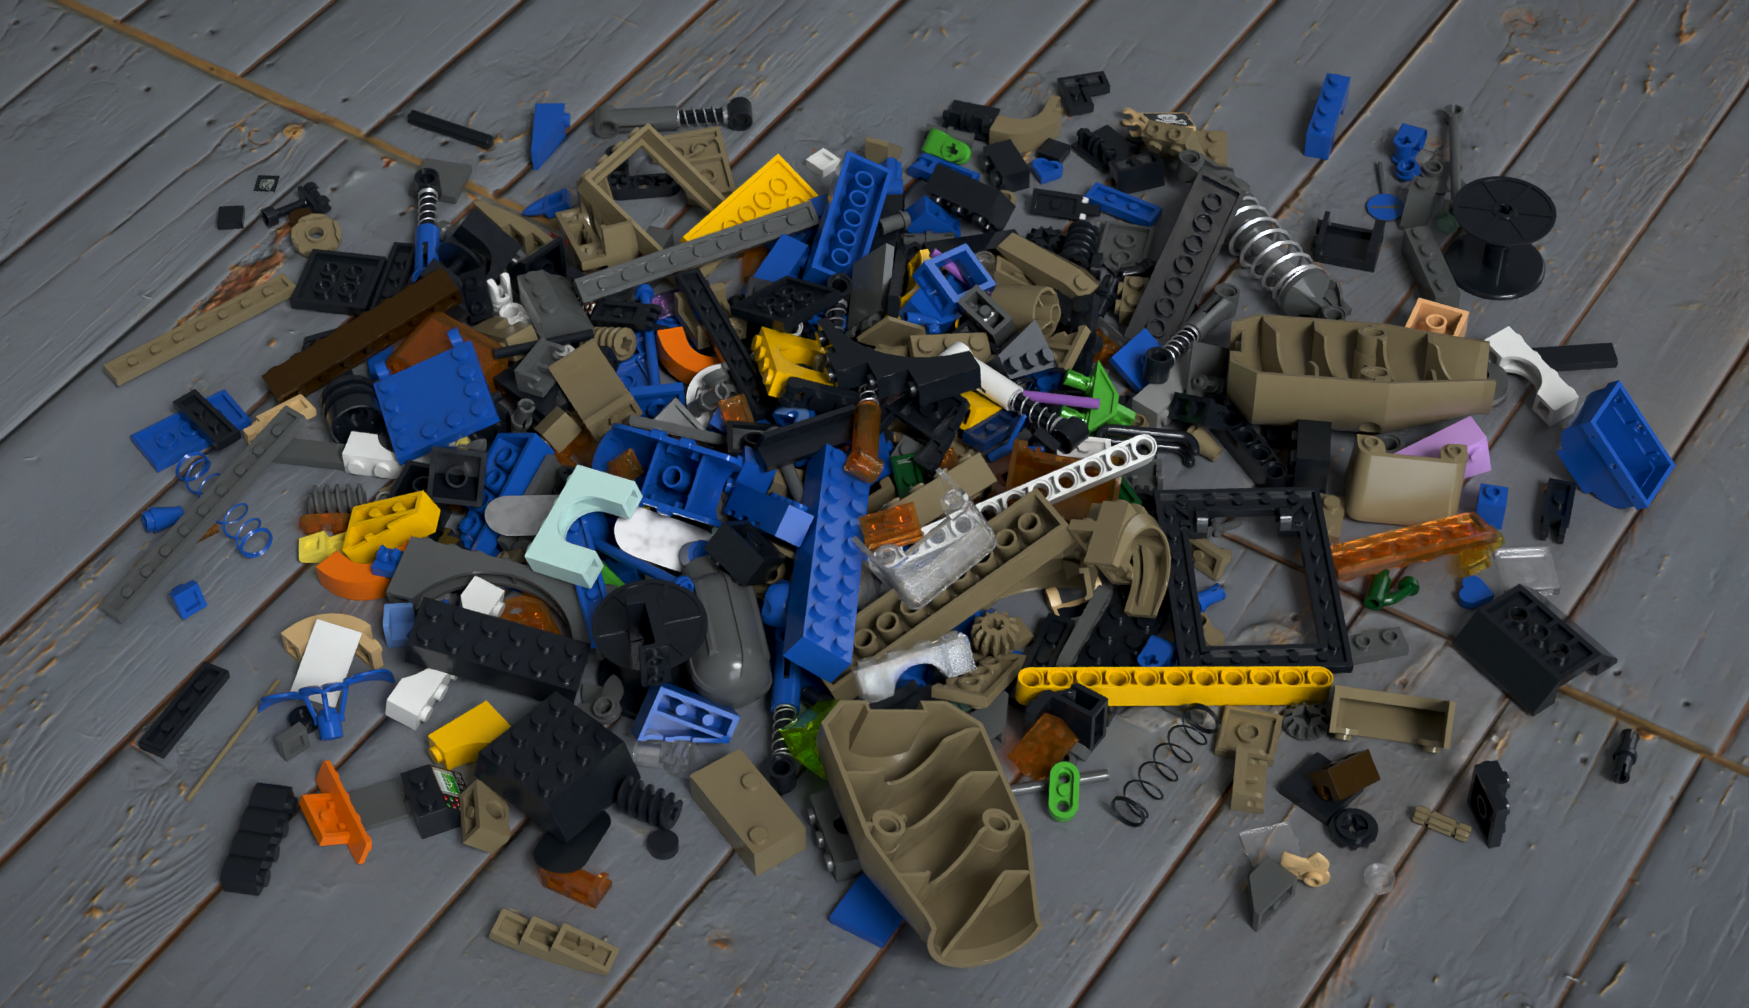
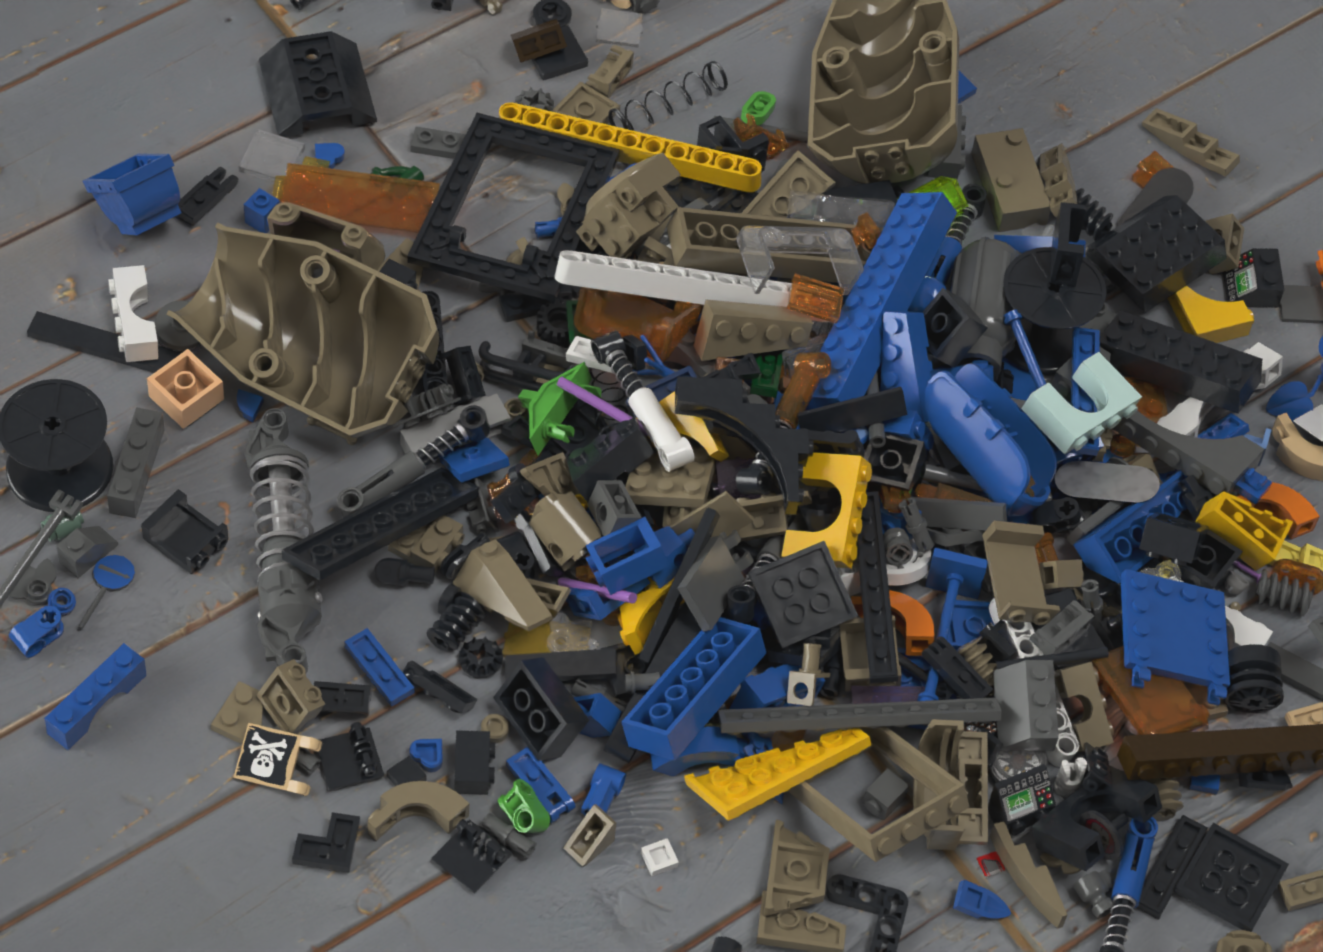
camera: 165 degrees left, 10 degrees up
black tile [648,829,679,860] -> none
blue arm [902,312,942,335] -> none
dark grey tile [1097,220,1155,277] -> none
dark tan windscreen [1329,685,1456,753] -> none
none -> dark tan bracket [787,643,830,706]
none -> clear orange tile [849,212,881,249]
none -> dark tan slope [1040,143,1077,217]

